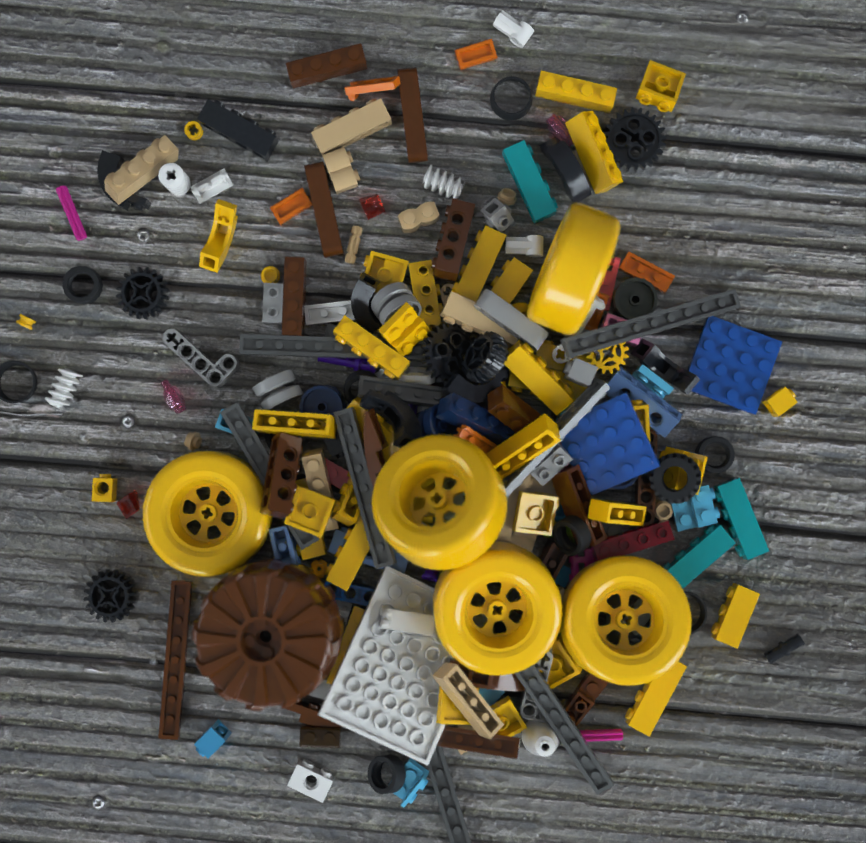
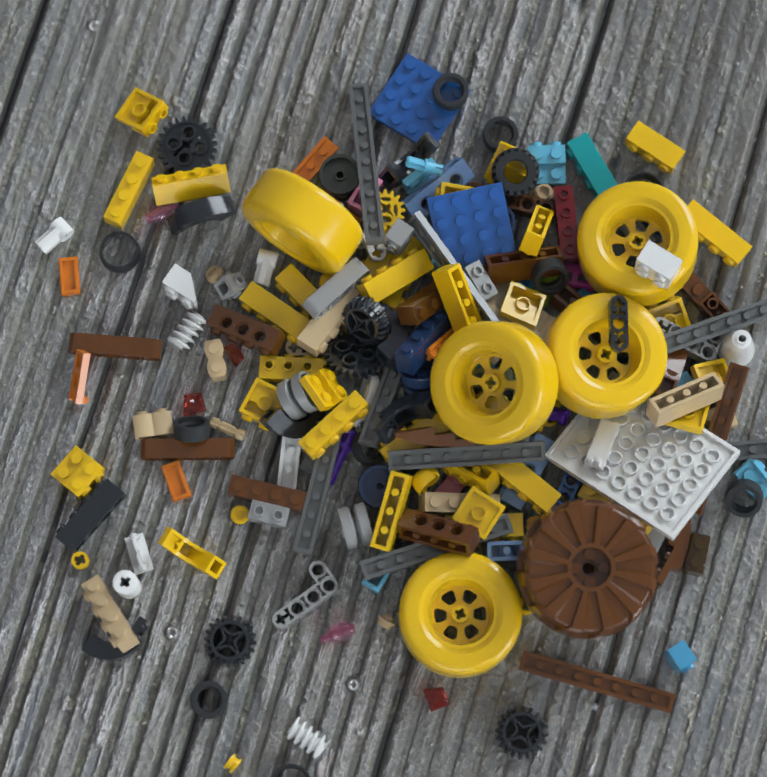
camera: 80 degrees left, 10 degrees down
dark pink axle [56,185,87,241] -> none
yellow brick [92,474,118,502] -> none
reddish brown brick [286,43,367,89] -> none
white brick [287,759,335,803] -> none
tan brick [311,98,392,157] -> none
teal brick [502,140,558,224] -> none
dark pink axle [579,729,623,742] -> none
teal brick [713,477,769,560] -> none
yellow brick [762,387,798,417] -> none
black pin [764,633,805,664] -> none
none -> yellow plate [51,445,106,499]
none -> white slope [162,264,199,311]
none -> black tyre [173,415,210,443]
none -> clear red slope [224,342,244,367]
none -> medium azure axle [405,156,443,177]
none -> yellow hair [412,468,440,496]
none -> black tyre [433,73,469,111]
none -> black beam [608,295,629,353]
none -> white brick [634,240,683,290]

